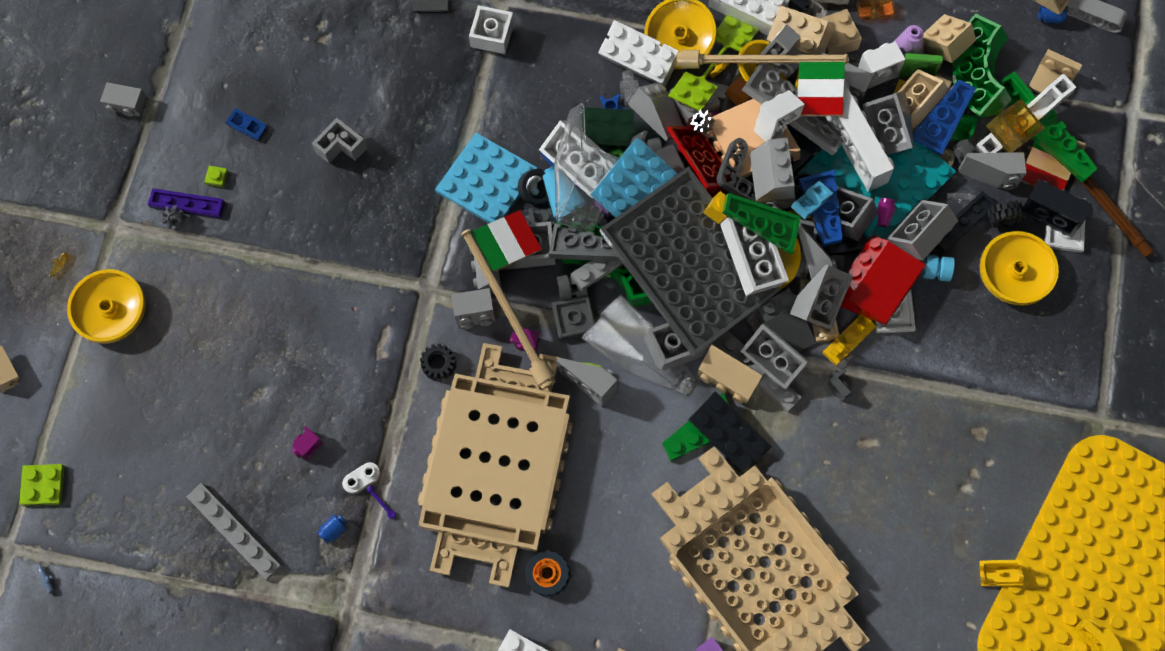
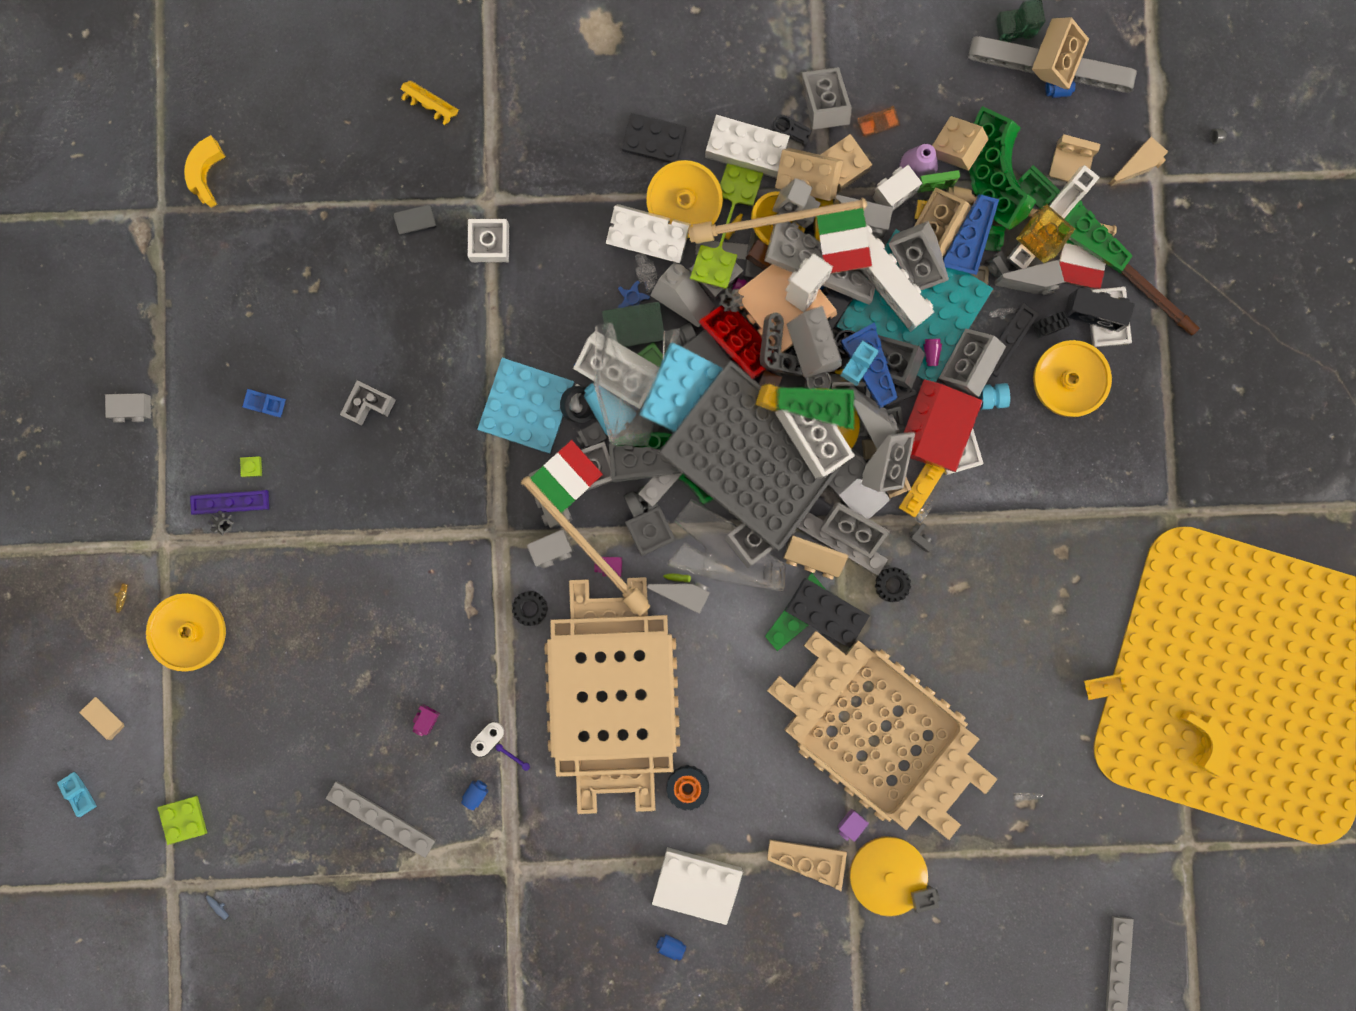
camera: 20 degrees left, 15 degrees up
none -> black tyre [875,568,911,602]
none -> tan slope [1108,137,1168,186]

